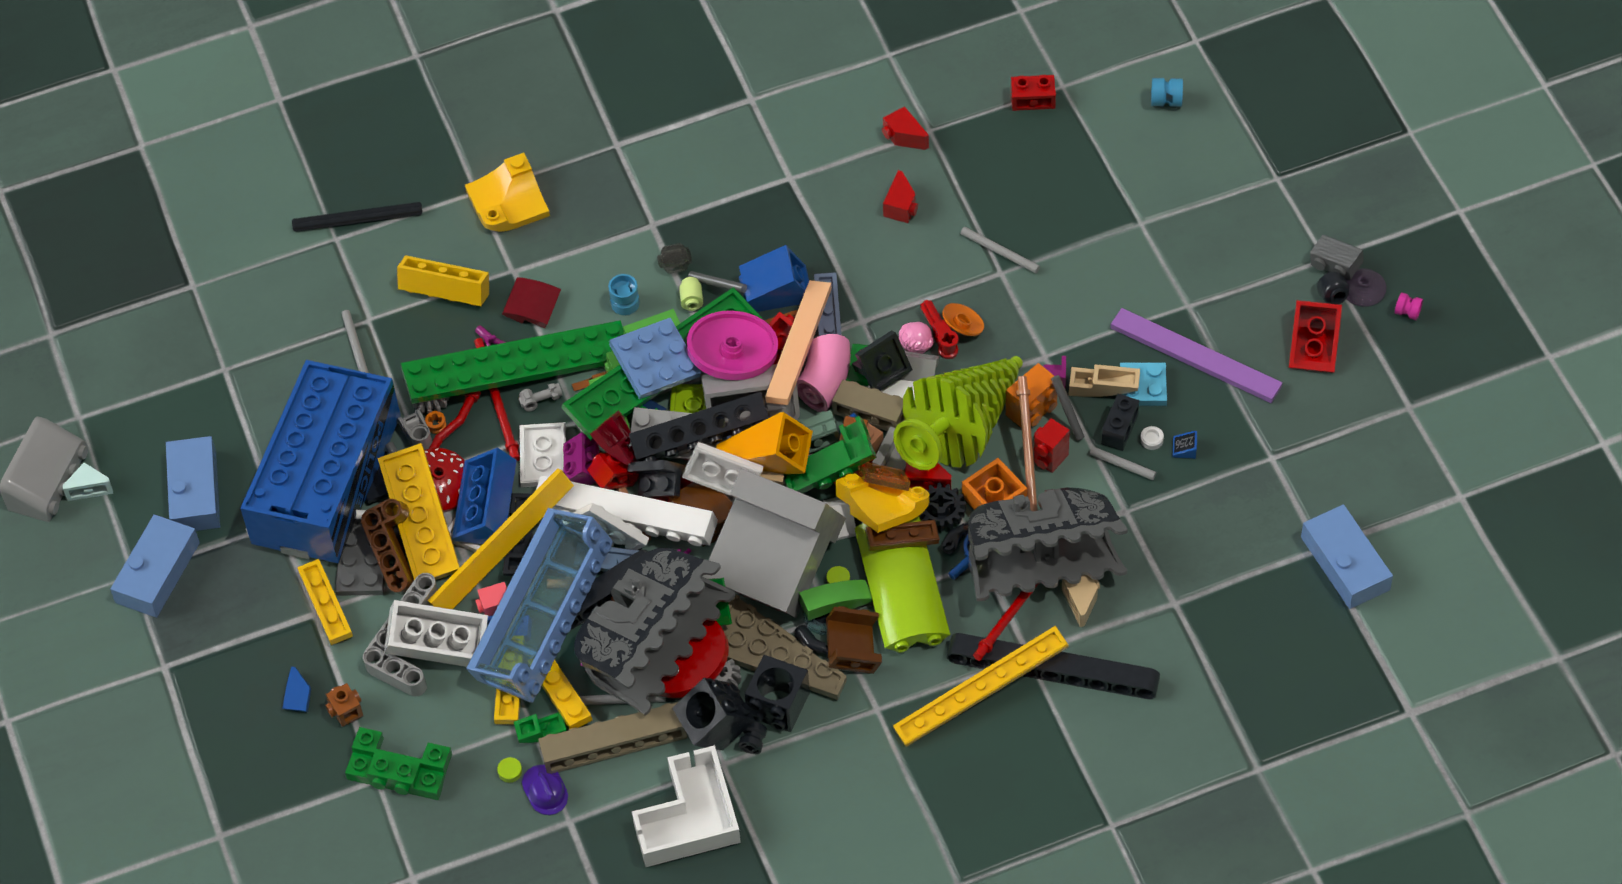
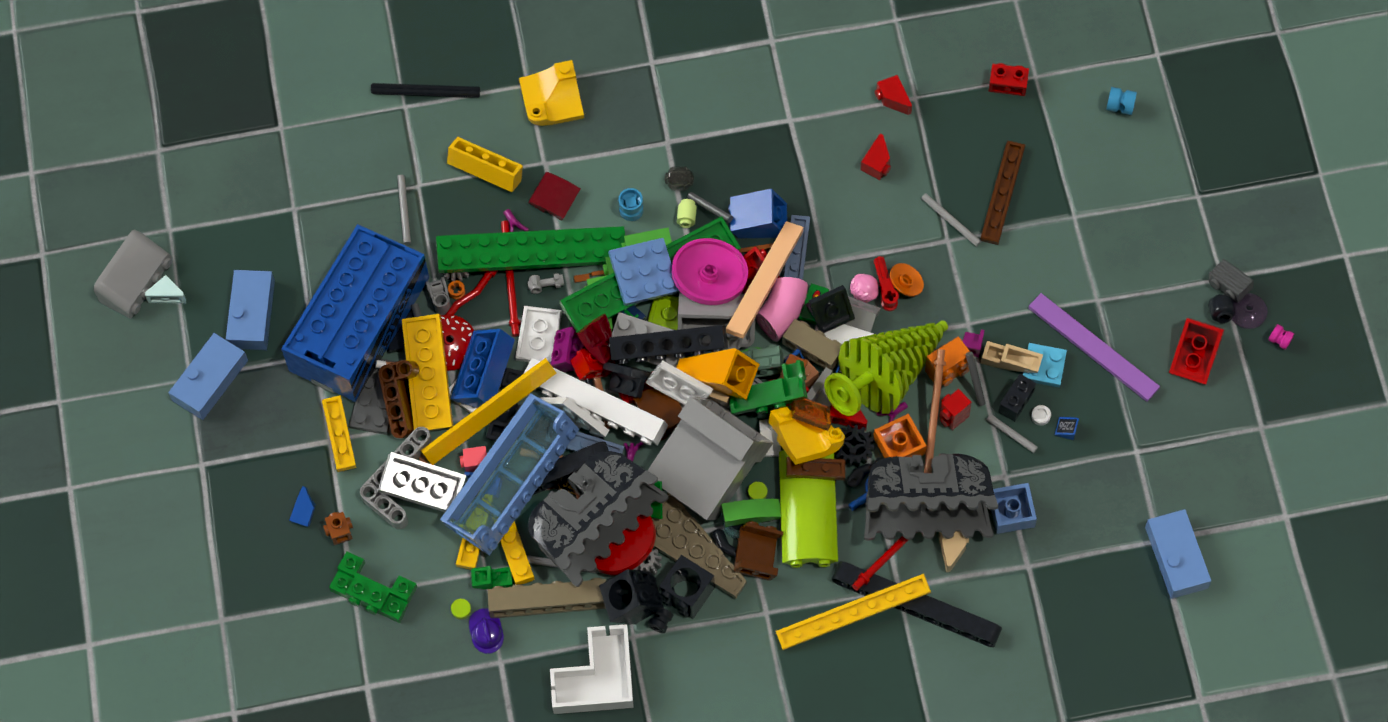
camera: 10 degrees right, 10 degrees up
none -> magenta bar [877,402,908,422]
none -> reddish brown tile [980,140,1025,245]
none -> medium blue brick [991,483,1037,534]

